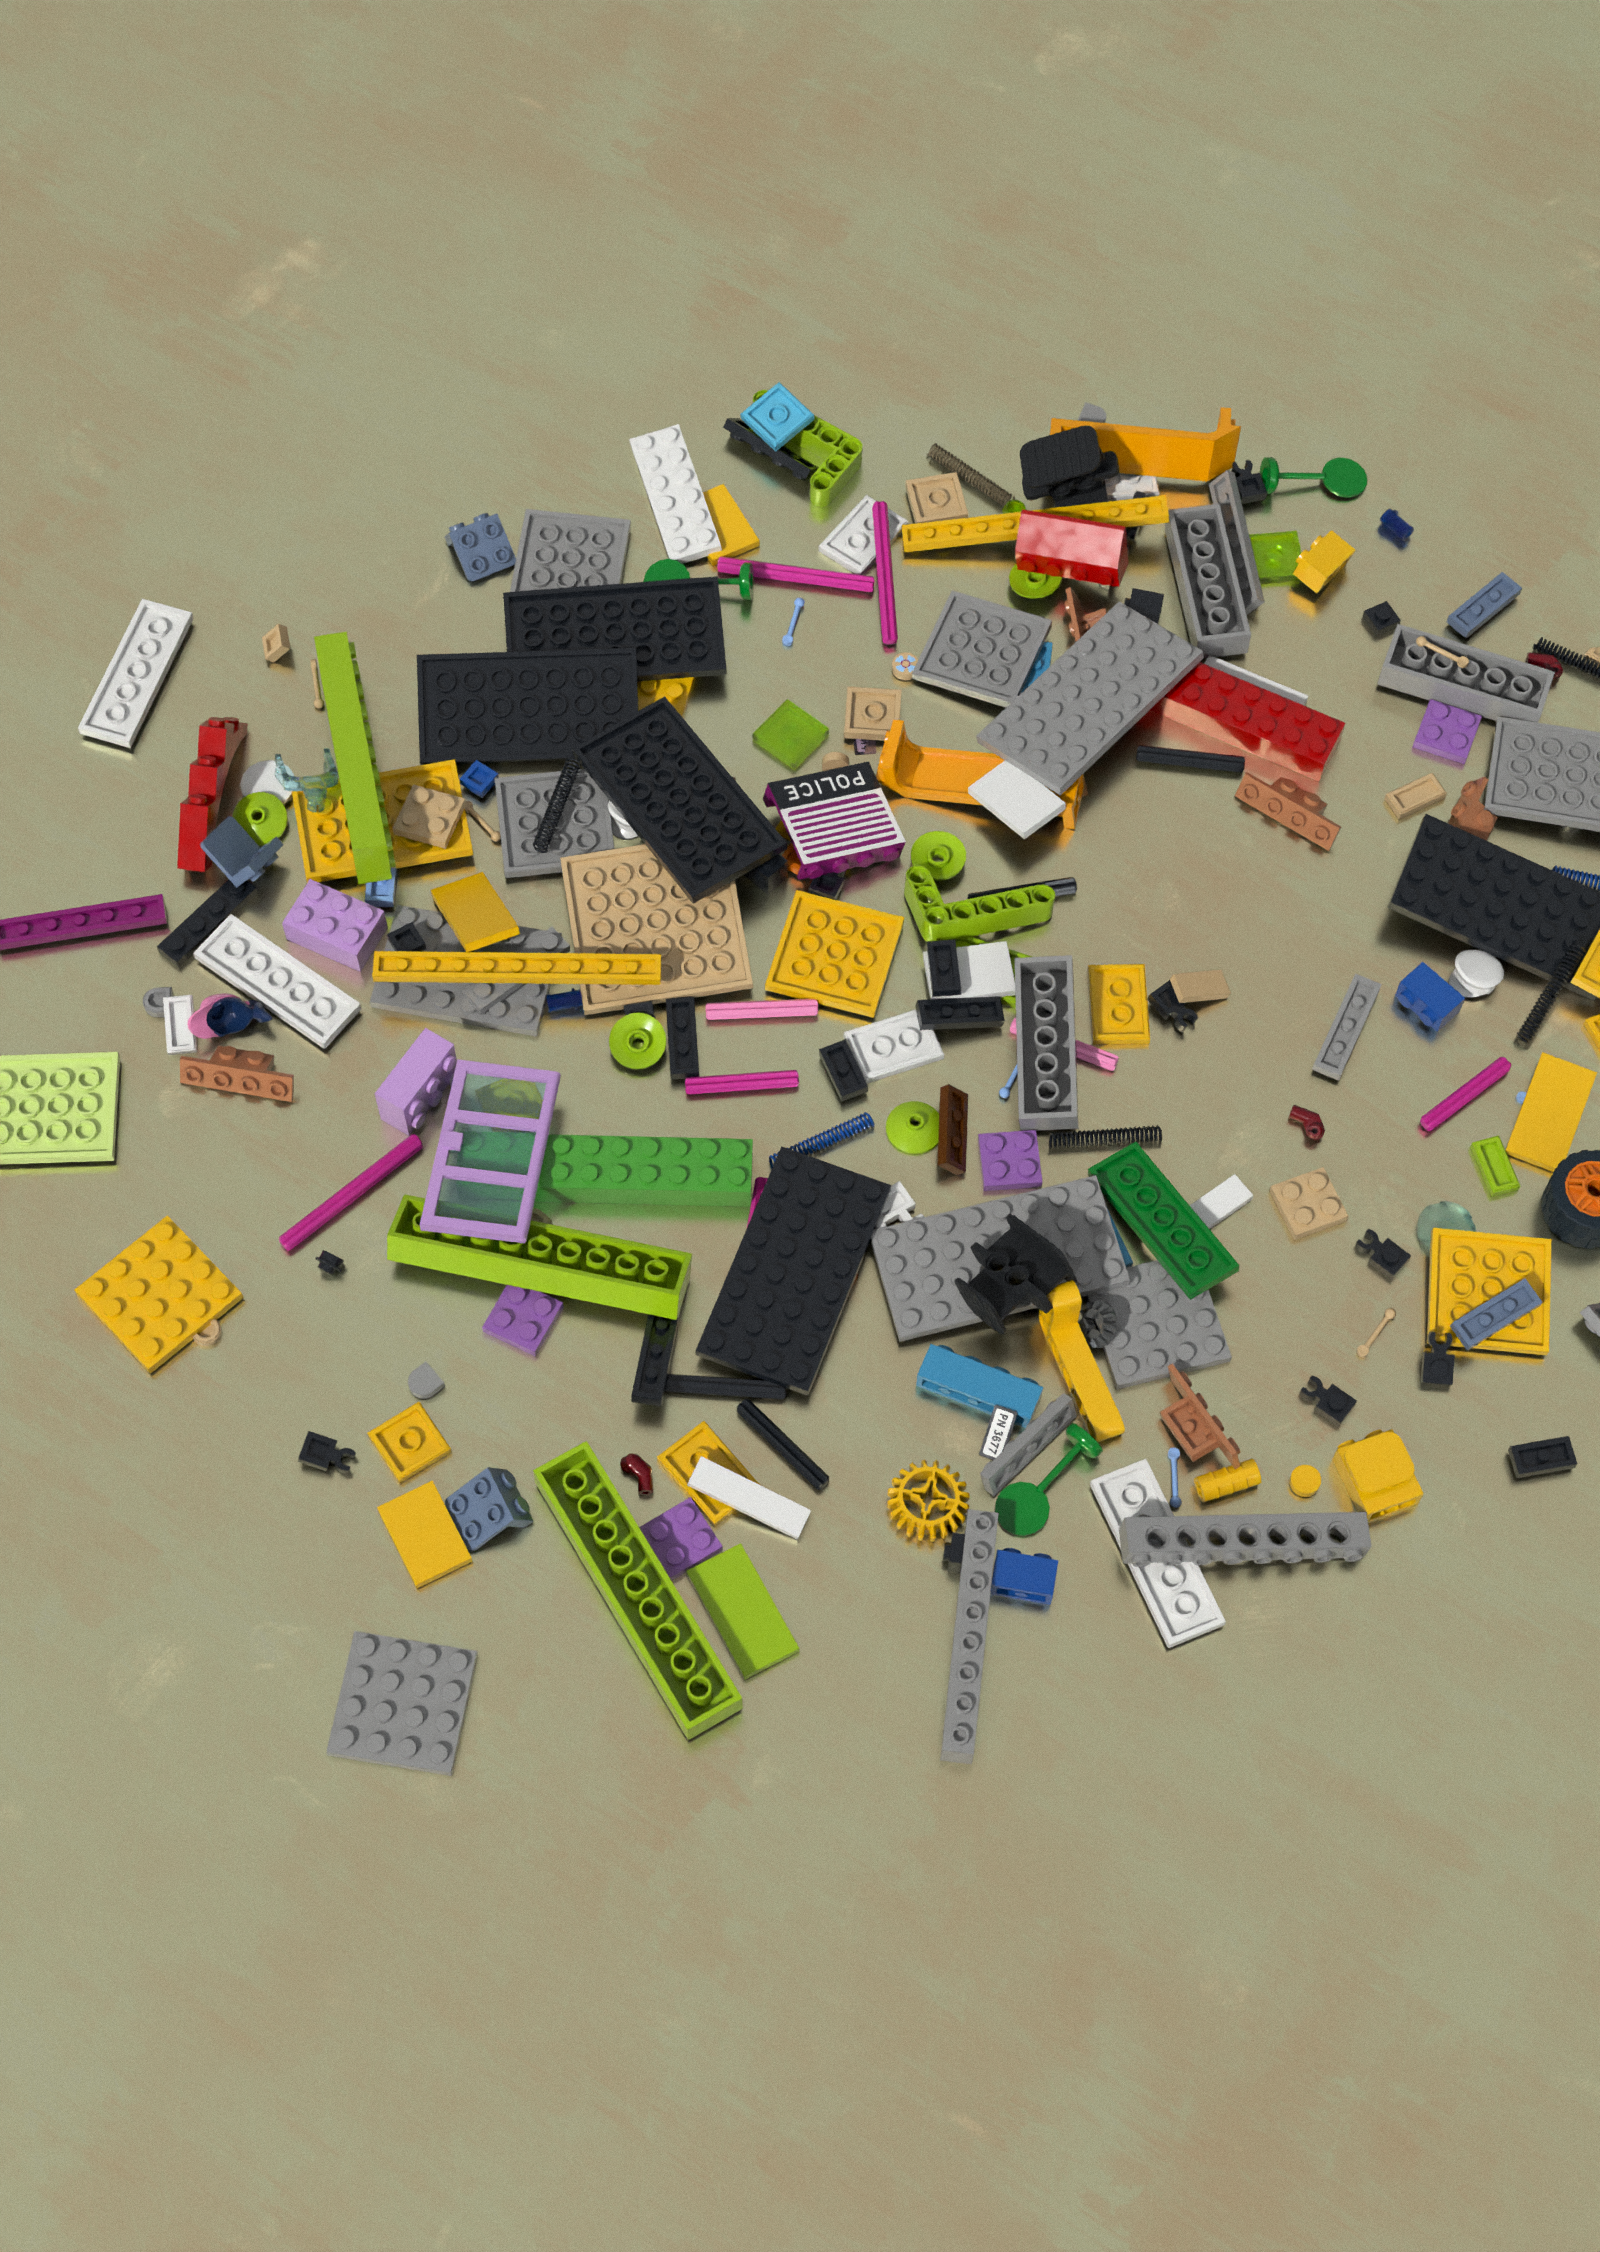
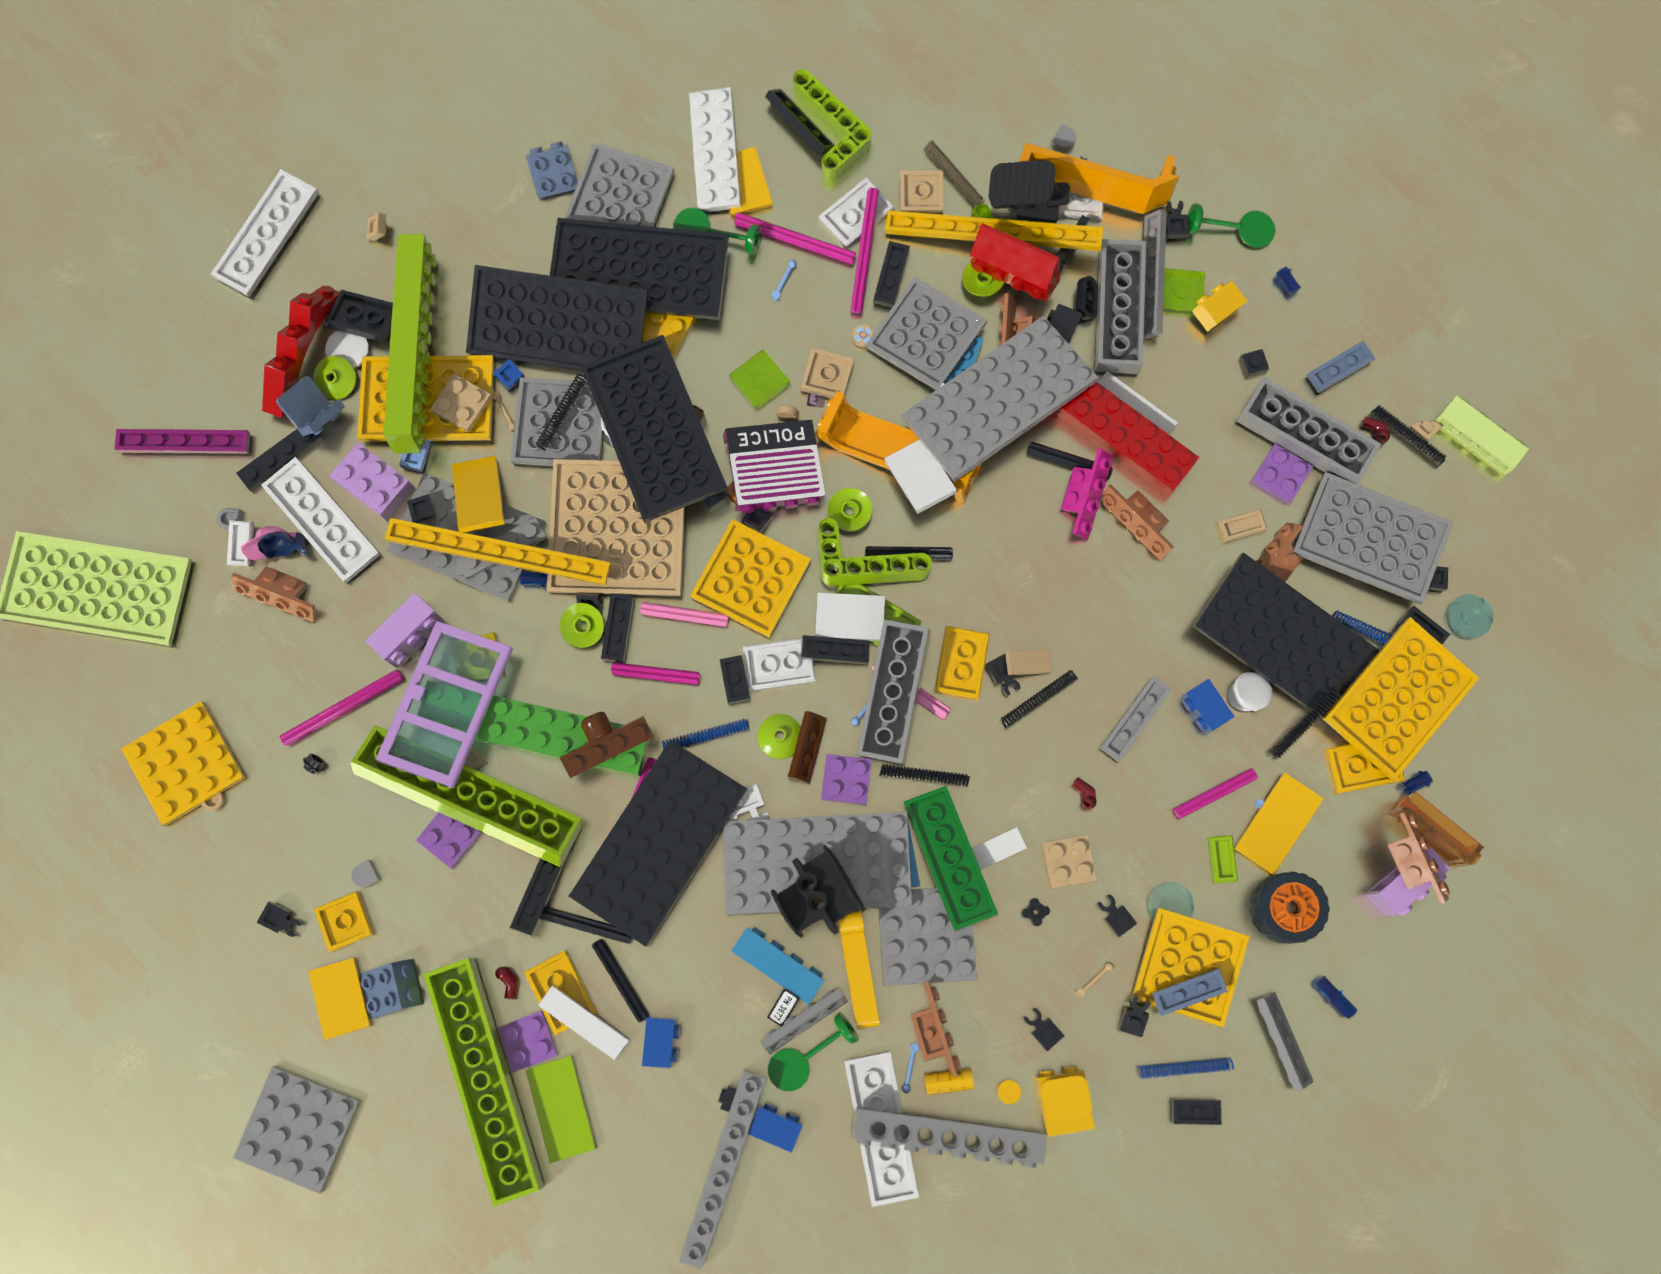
camera: 15 degrees right, 15 degrees up
clear light blue piece [275,748,338,812] -> none
medium azure plate [740,382,815,452] -> none
yellow gear [887,1459,970,1542] -> none
black plate [926,939,961,997] -> none
dark grey gear [1078,1300,1117,1348] -> none
tan hinge [1416,636,1469,668] -> none
none -> black plate [324,289,393,343]
none -> reddish brown plate [560,712,654,778]
none -> blue brick [642,1017,680,1068]
none -> black plate [873,241,910,308]
none -> black piece [1001,670,1078,729]
none -> black plate [1022,898,1050,926]
none -> dark pink bracket [1061,448,1113,540]
none -> black plate [1076,276,1098,320]
none -> blue piece [1138,1057,1234,1079]

